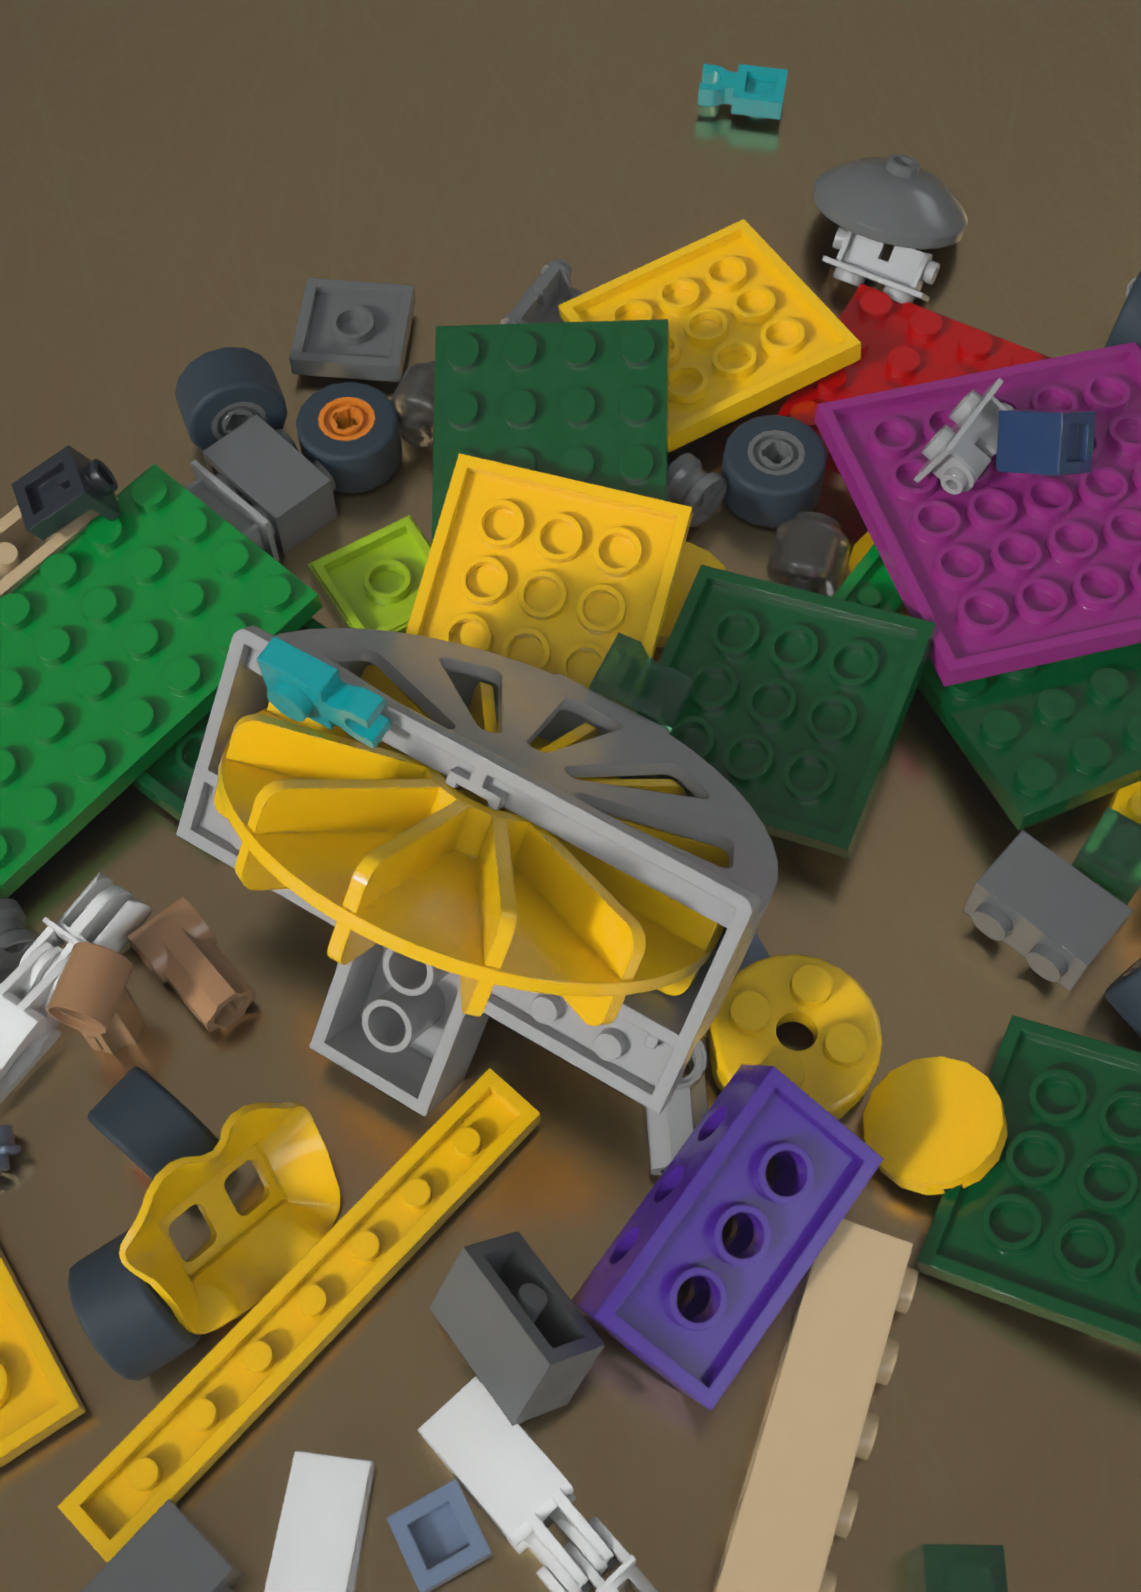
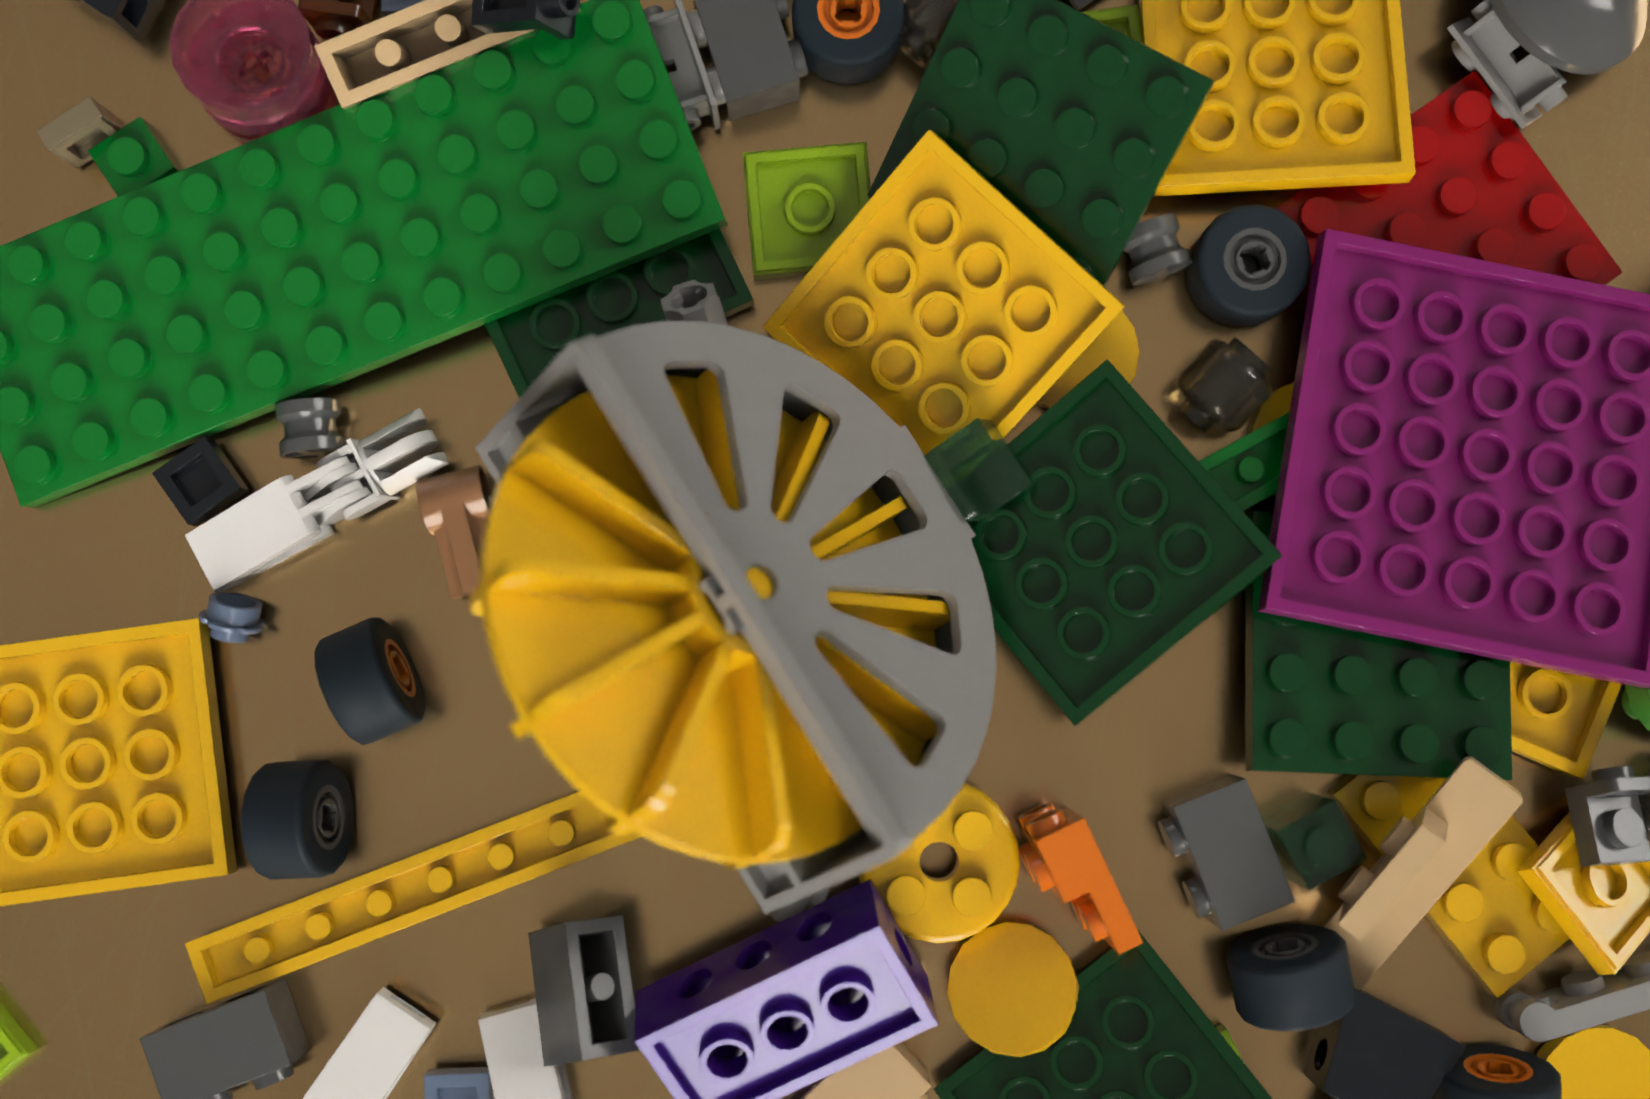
camera: 25 degrees right, 25 degrees up
medium nougat piece [46,942,145,1055] -> none
yellow piece [119,1101,340,1335] -> none
teal plate [256,636,391,749] -> none
light grey hinge [913,378,1014,495] -> none
dark blue panel [996,409,1096,476] -> none
none -> orange plate [1017,802,1143,955]

